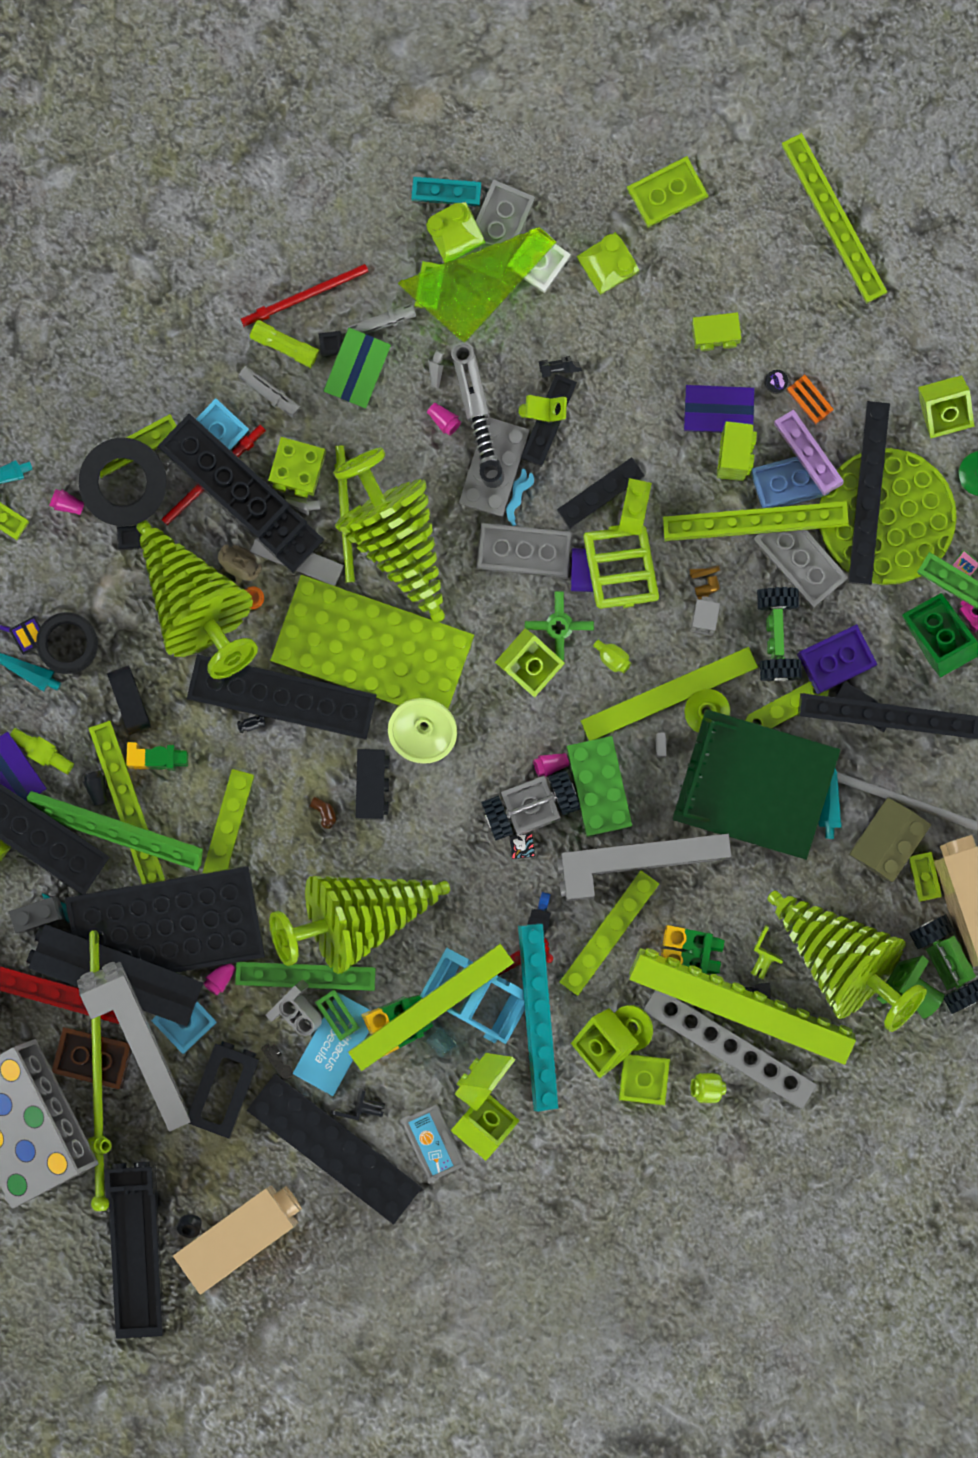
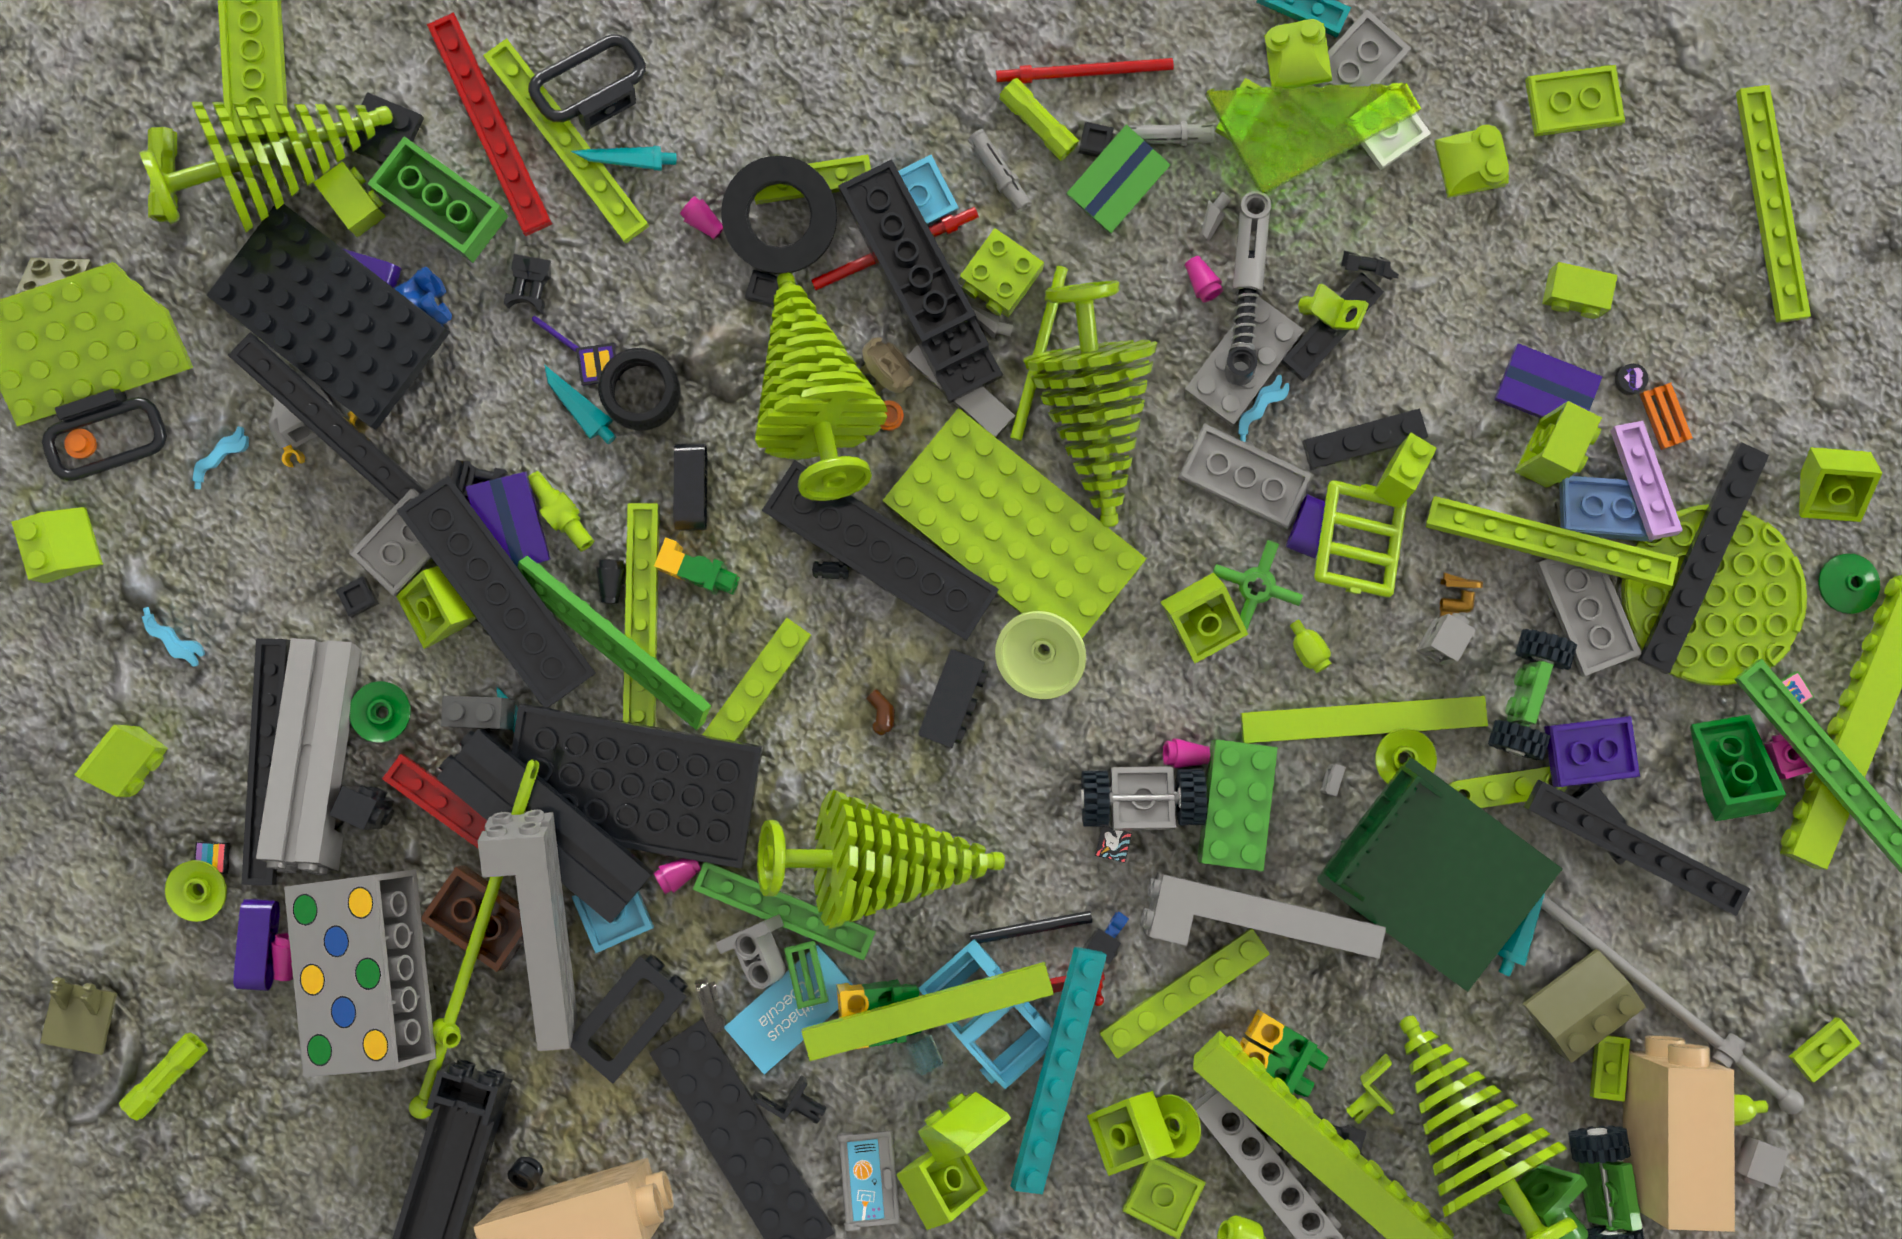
camera: 20 degrees right, 0 degrees up
none -> black bar [969,911,1092,944]

